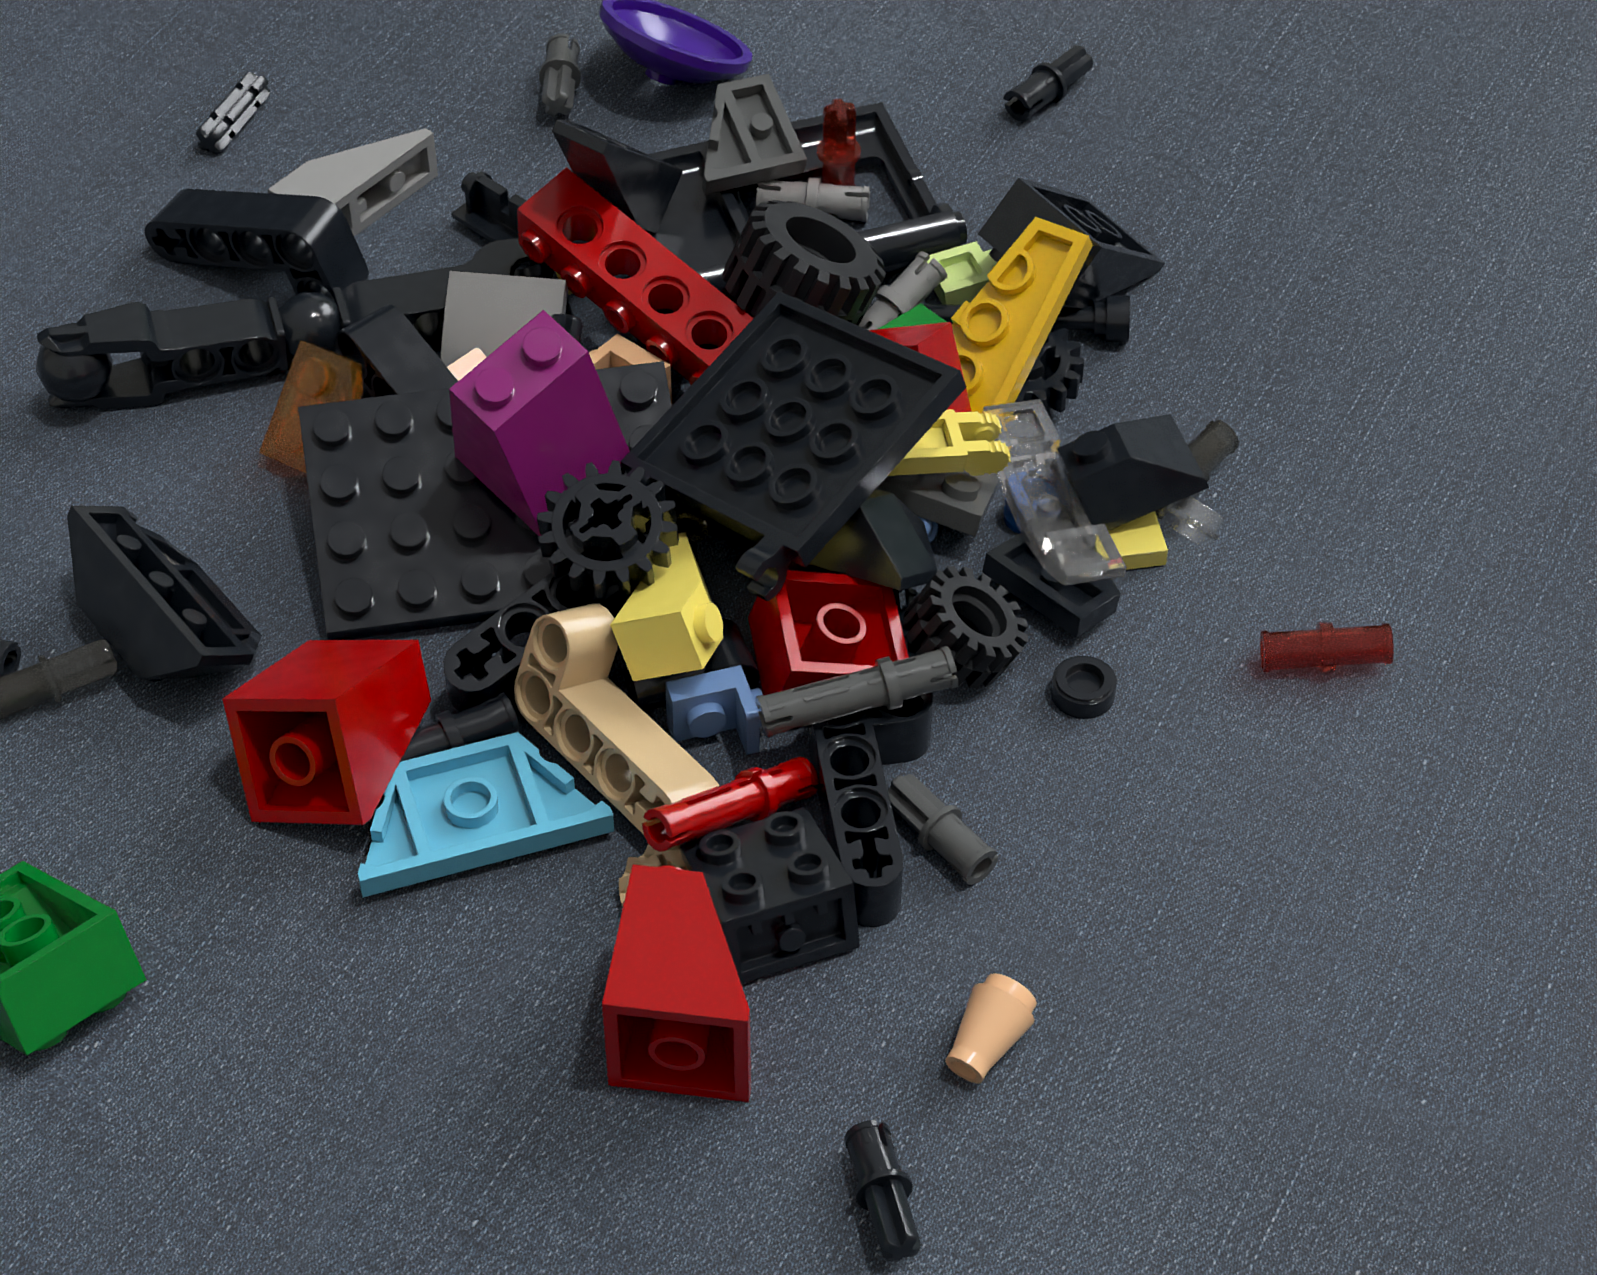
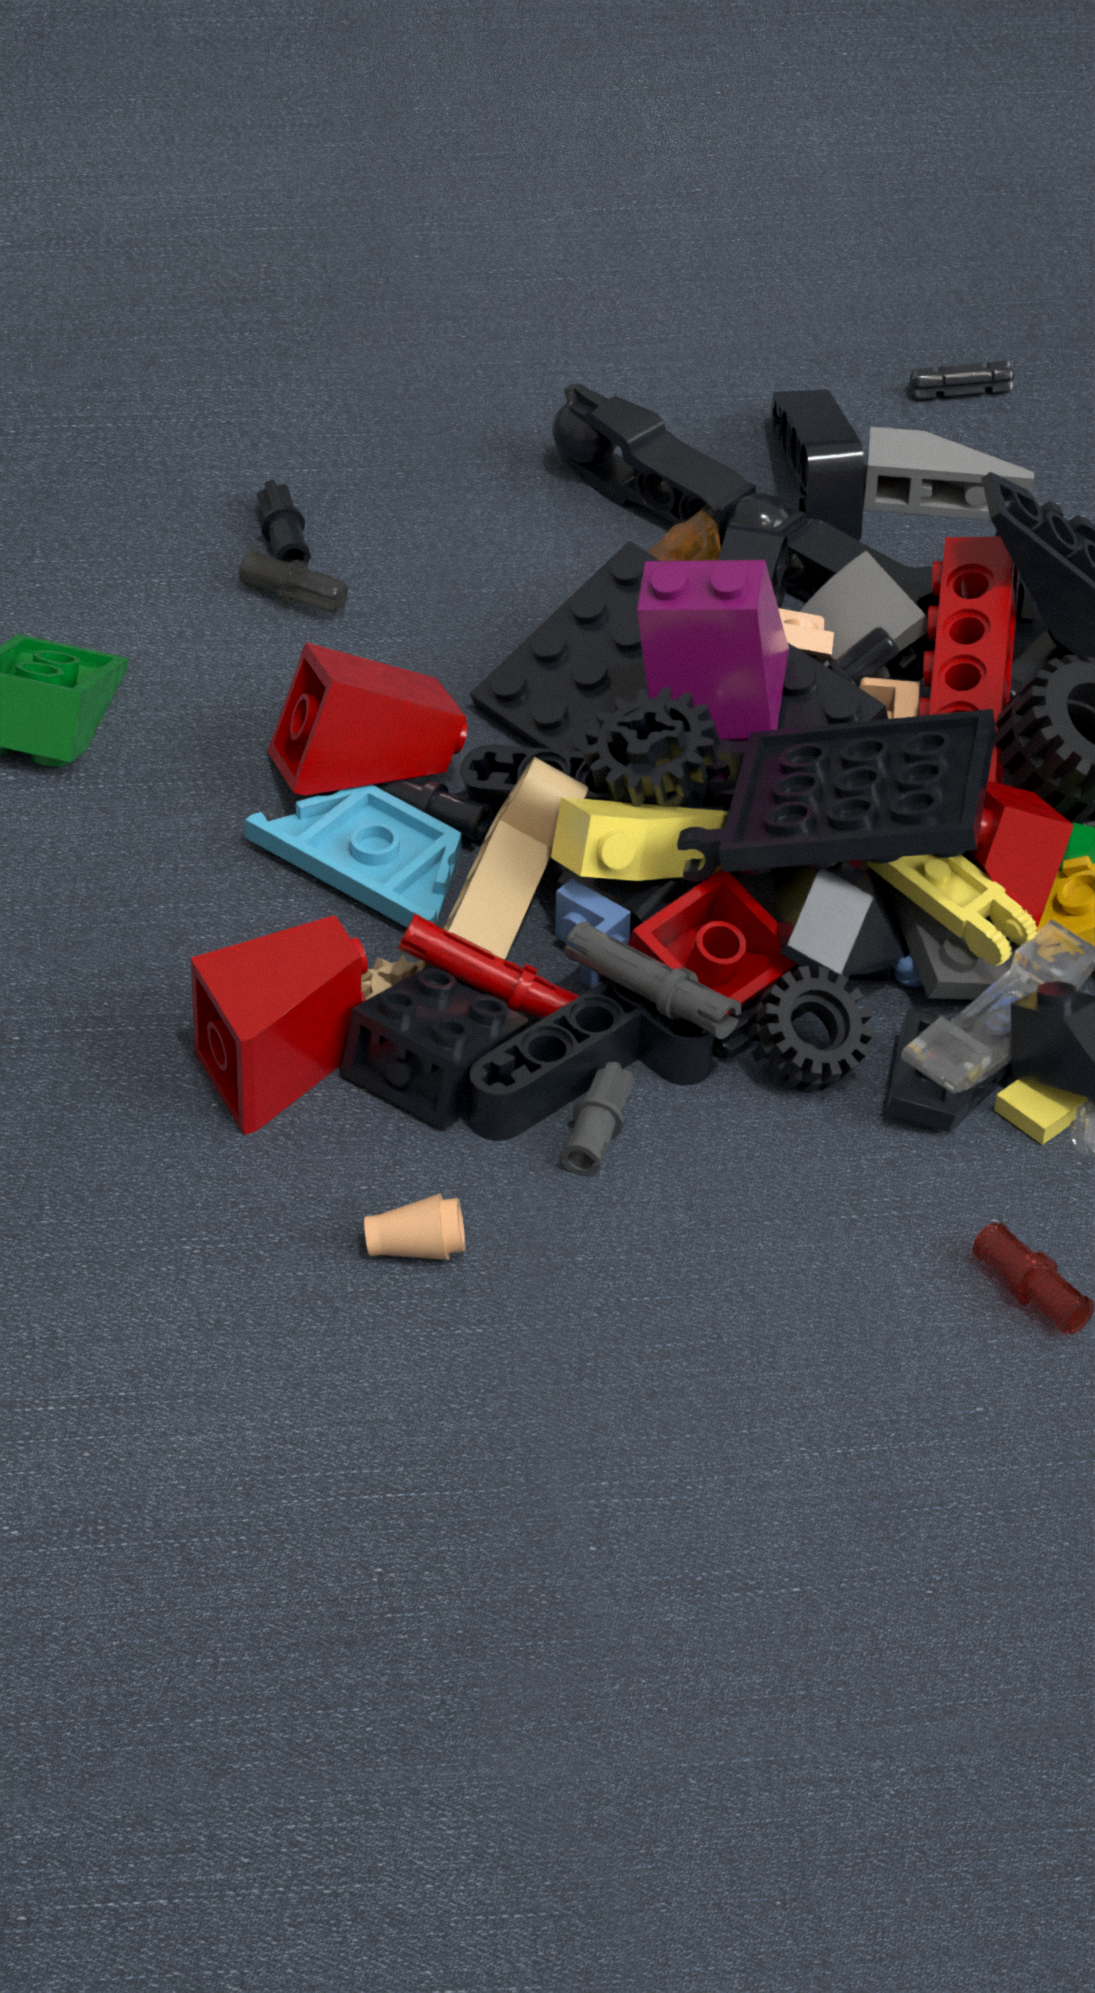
camera: 55 degrees right, 5 degrees down
black wedge [67,505,262,682] -> none
black axle [844,1120,921,1262] -> none
black tile [1051,656,1117,719] -> none

